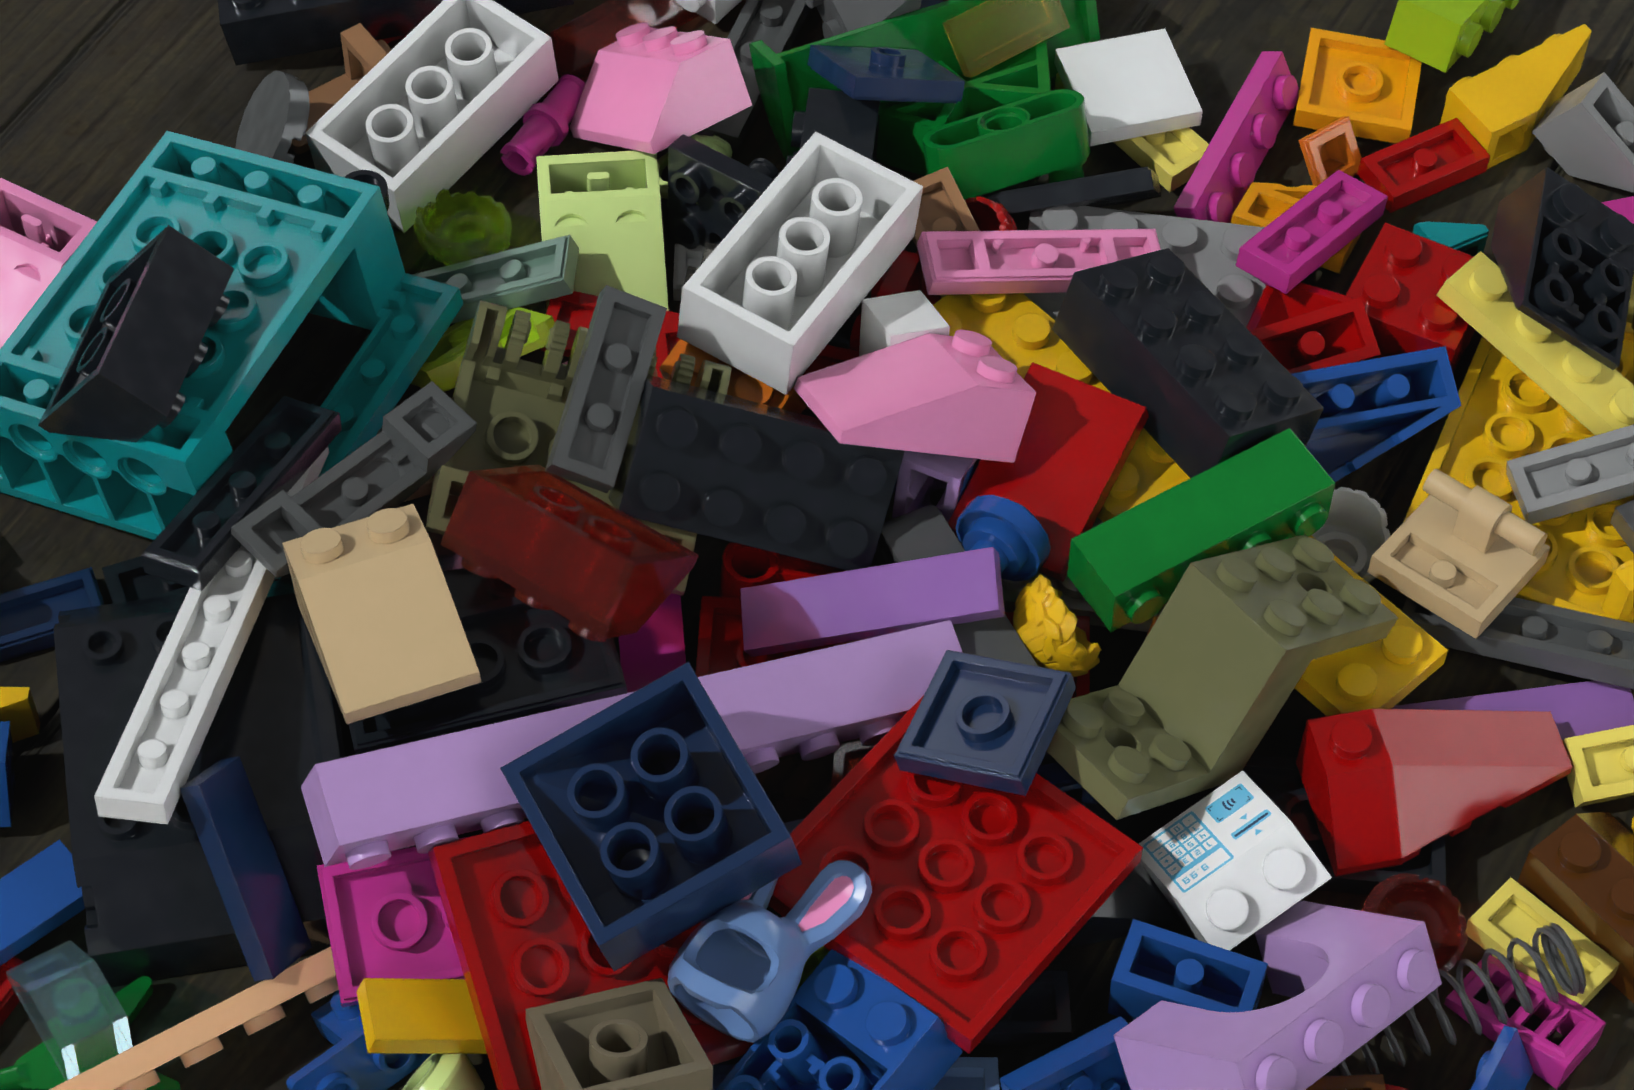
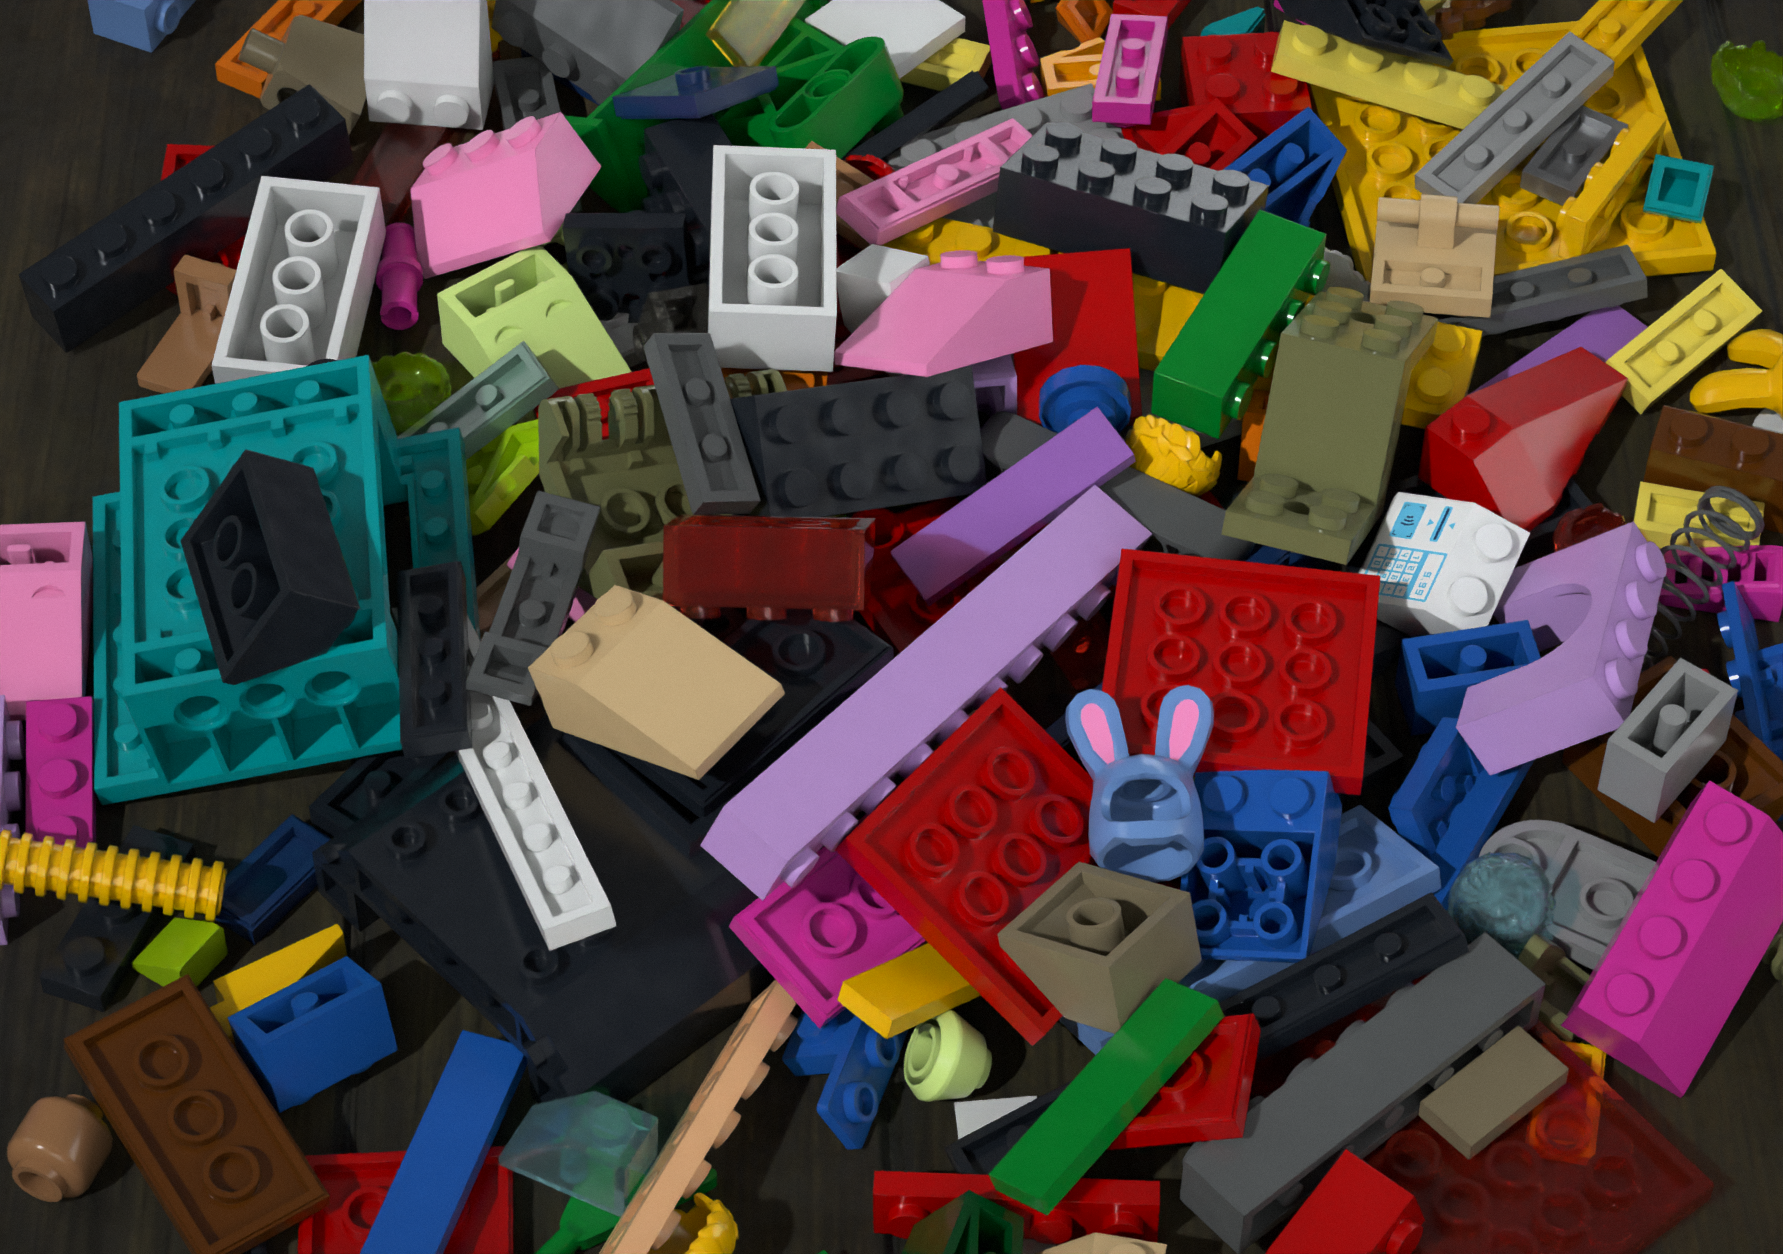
camera: 30 degrees left, 5 degrees down
dark blue tile [180,756,312,981] -> none
dark grey tile [235,70,310,164] -> none
dark blue slope [500,662,802,971] -> none
dark blue plate [894,650,1076,796] -> none

